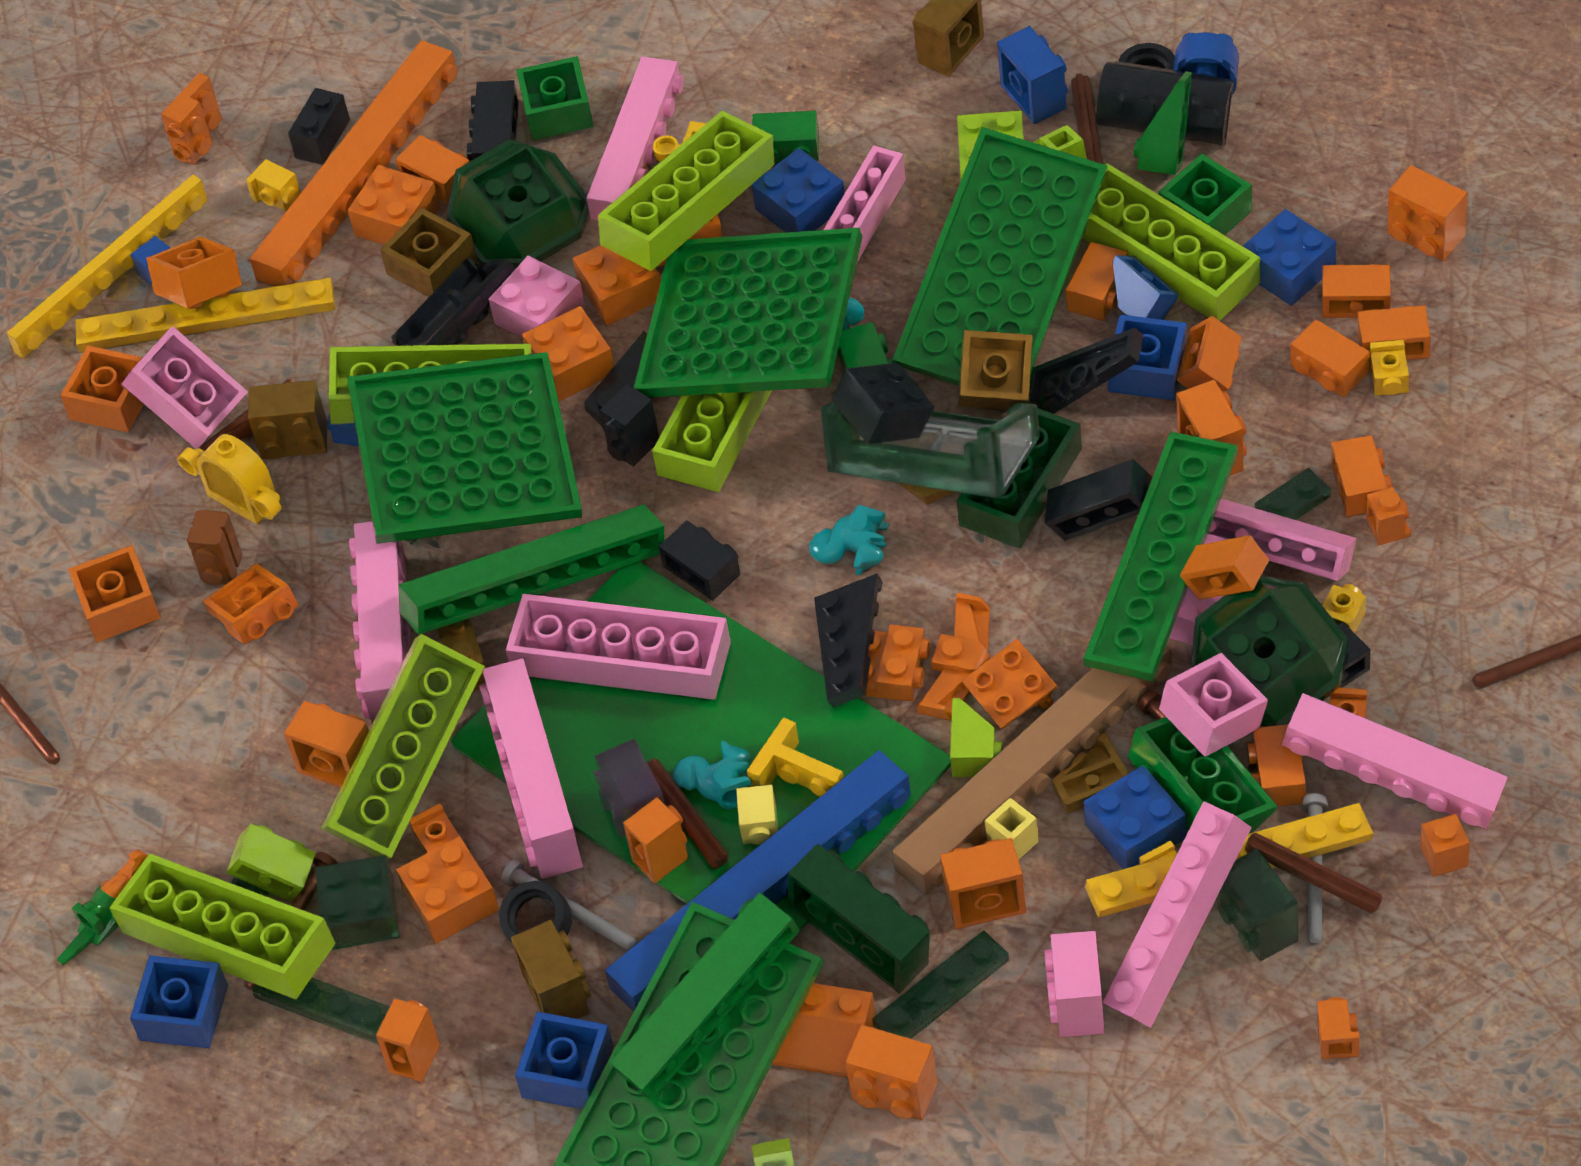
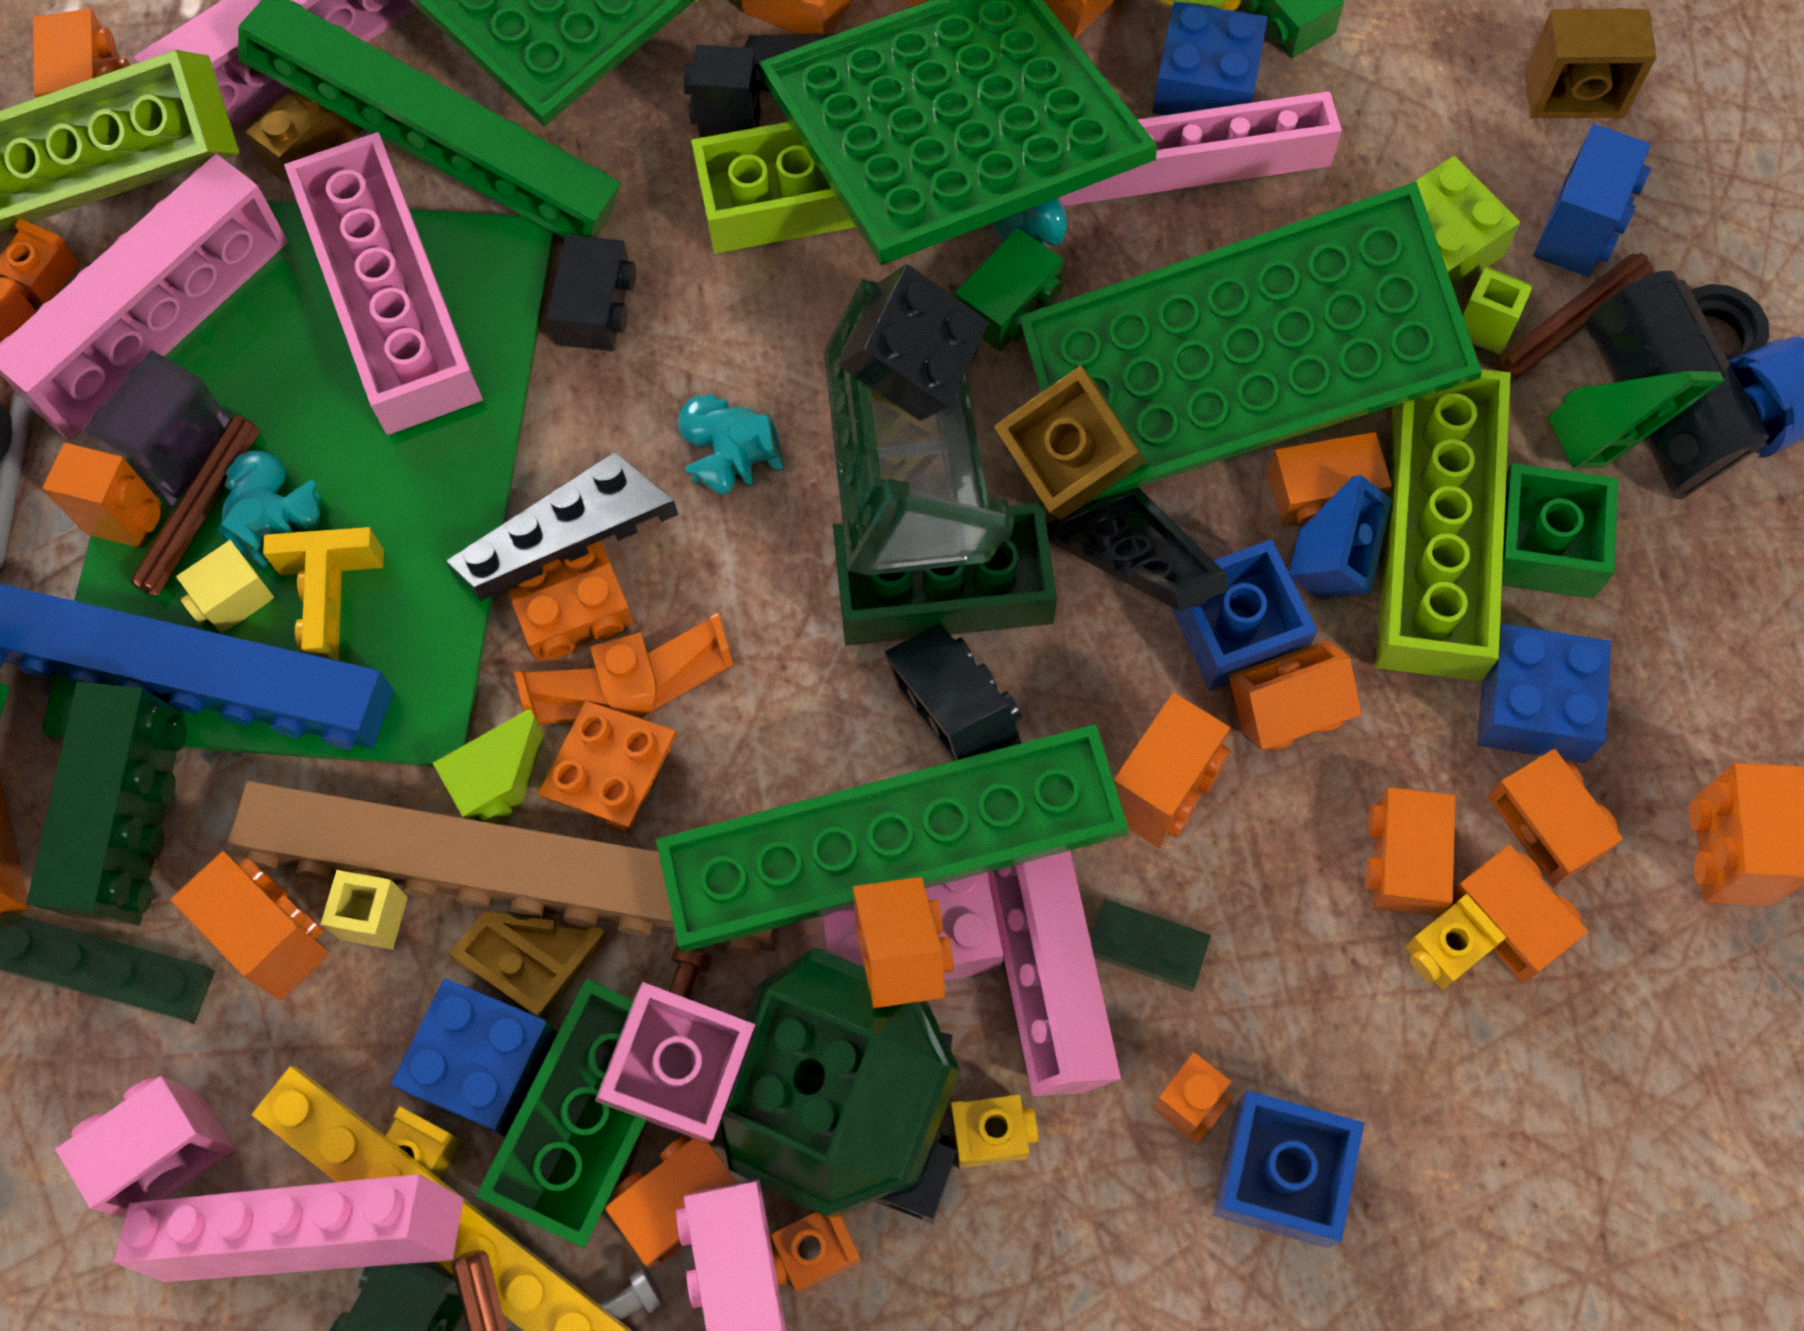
camera: 50 degrees right, 15 degrees up
orange brick [1331,435,1392,517] -> none
none -> blue brick [1212,1090,1365,1248]

